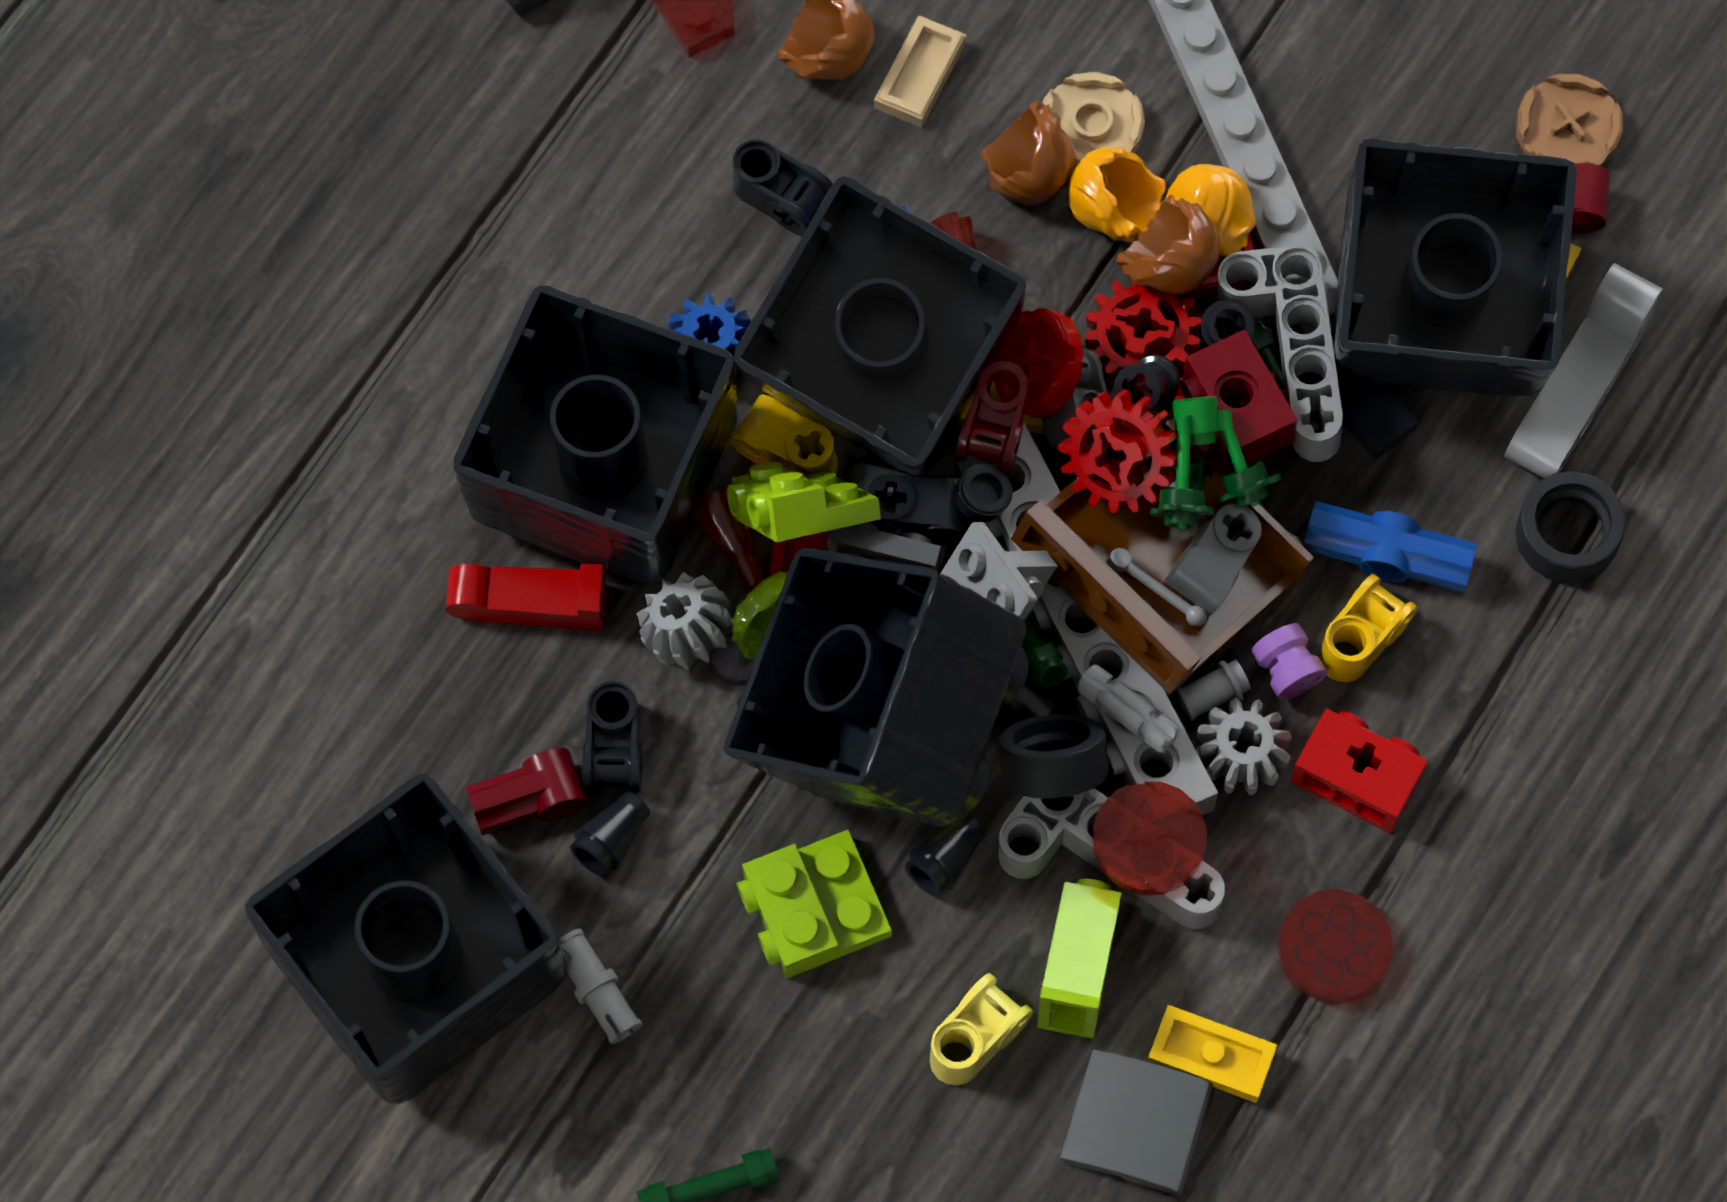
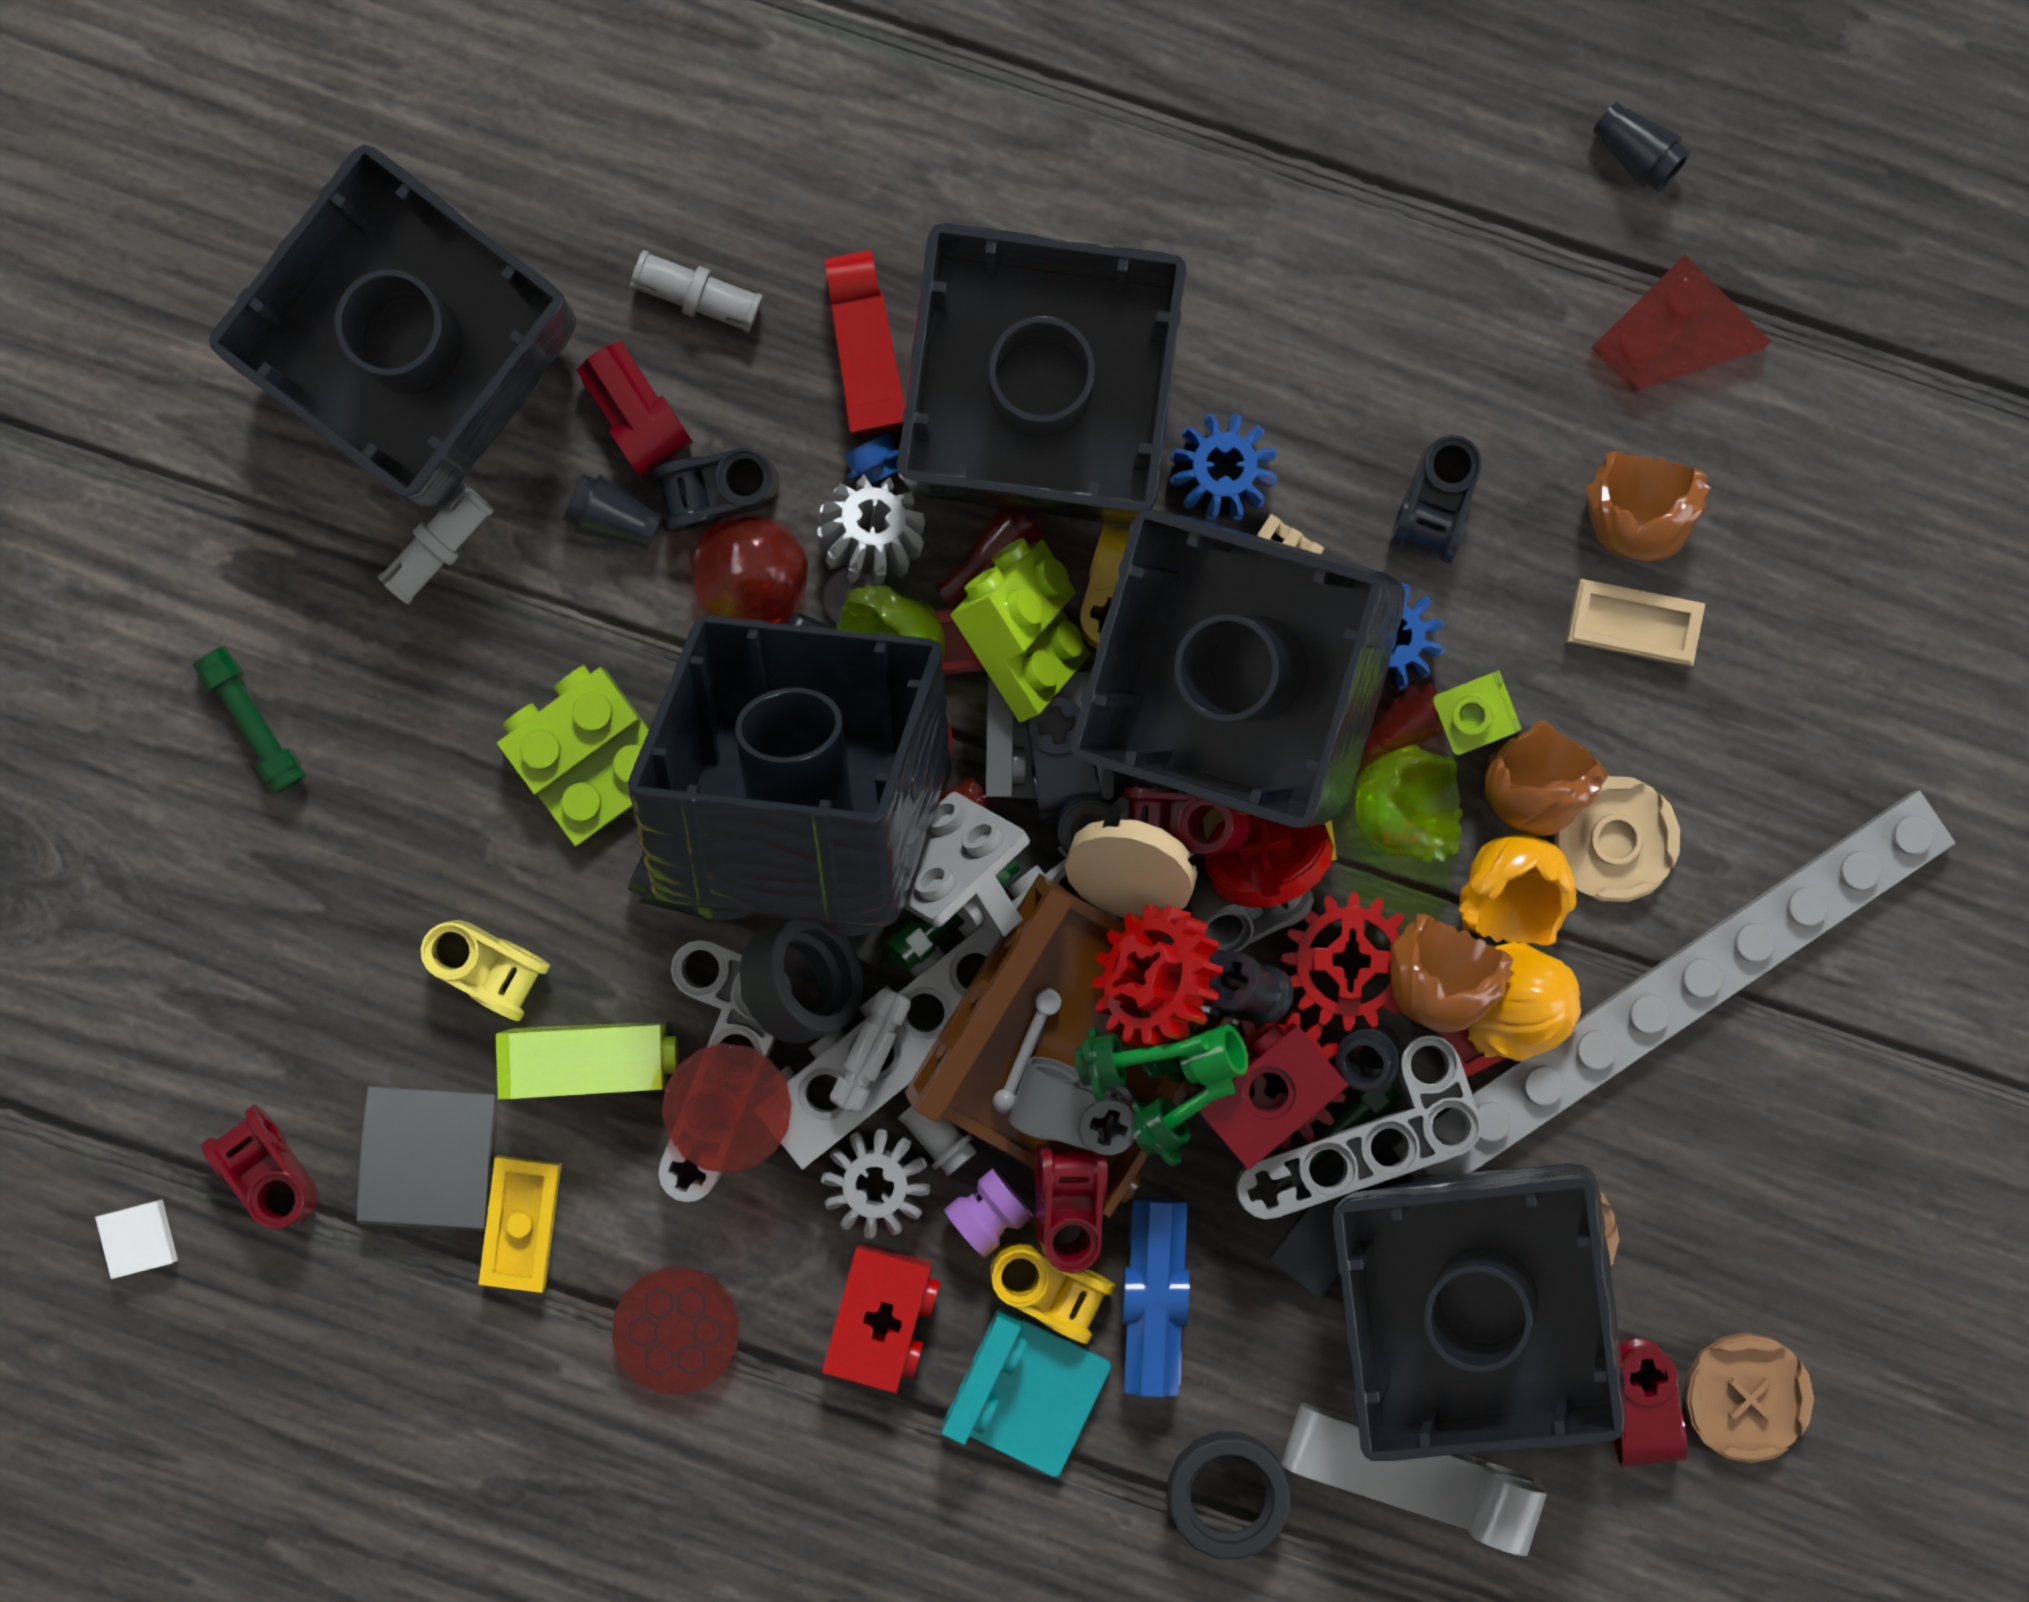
camera: 70 degrees right, 20 degrees up
none -> light grey pin [629,250,763,334]
none -> clear red hair [689,516,808,623]
none -> blue plate [844,433,899,484]
none -> teal bracket [941,1306,1111,1477]
none -> dark red piece [1034,1144,1108,1273]
none -> tan tile [1065,819,1197,918]
none -> clear neon green hair [1355,744,1463,863]
none -> lime bracket [1433,670,1522,755]

